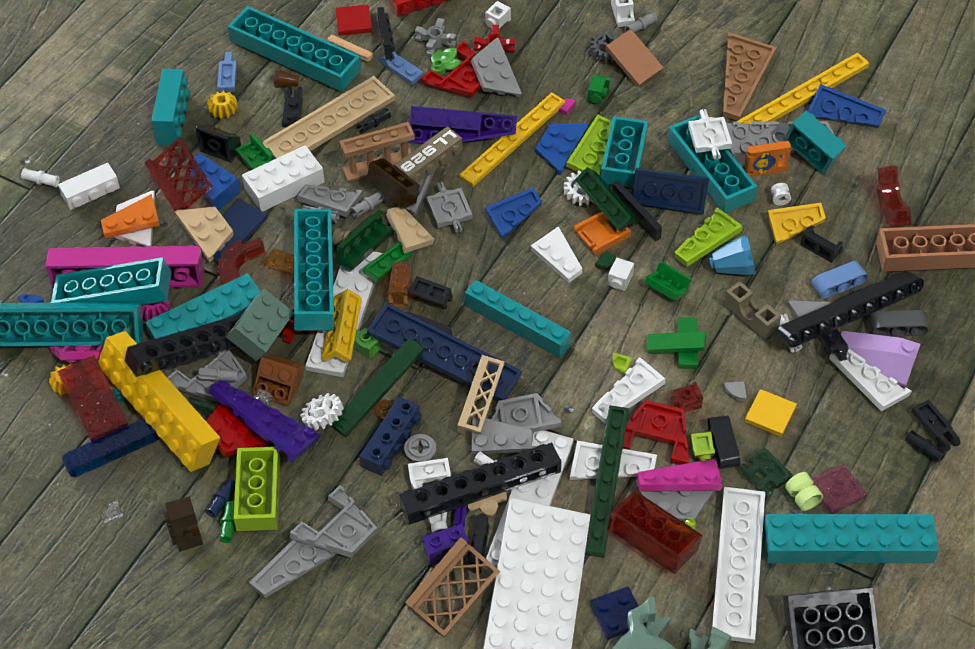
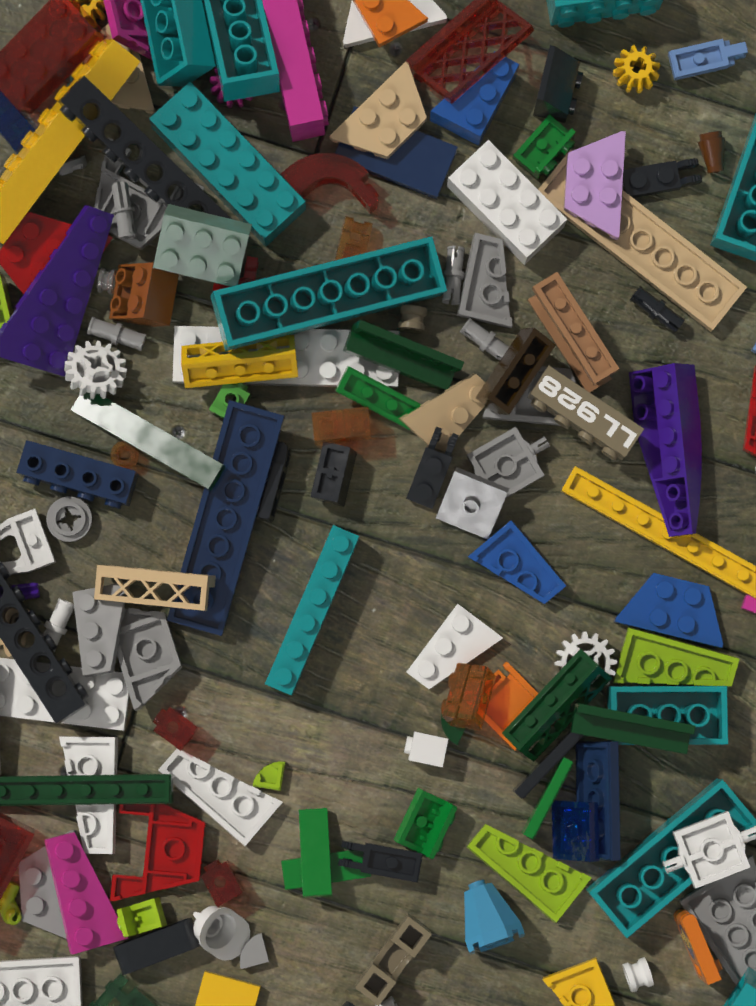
camera: 75 degrees right, 30 degrees up
clear green pin [187,396,220,415] -> none
none -> light grey pin [87,317,147,351]
none -> clear red brick [153,707,200,751]
none -> white piece [193,906,250,961]
none -> black hinge [338,840,423,883]
none -> black hinge [406,426,459,509]
none -> plate [436,467,509,540]
none -> clear orange brick [441,663,496,730]
none -> green tile [521,757,573,839]
none -> clear blue plate [552,800,600,862]
none -> lavender wing [564,131,626,240]
none -> dark green fence [571,704,696,754]

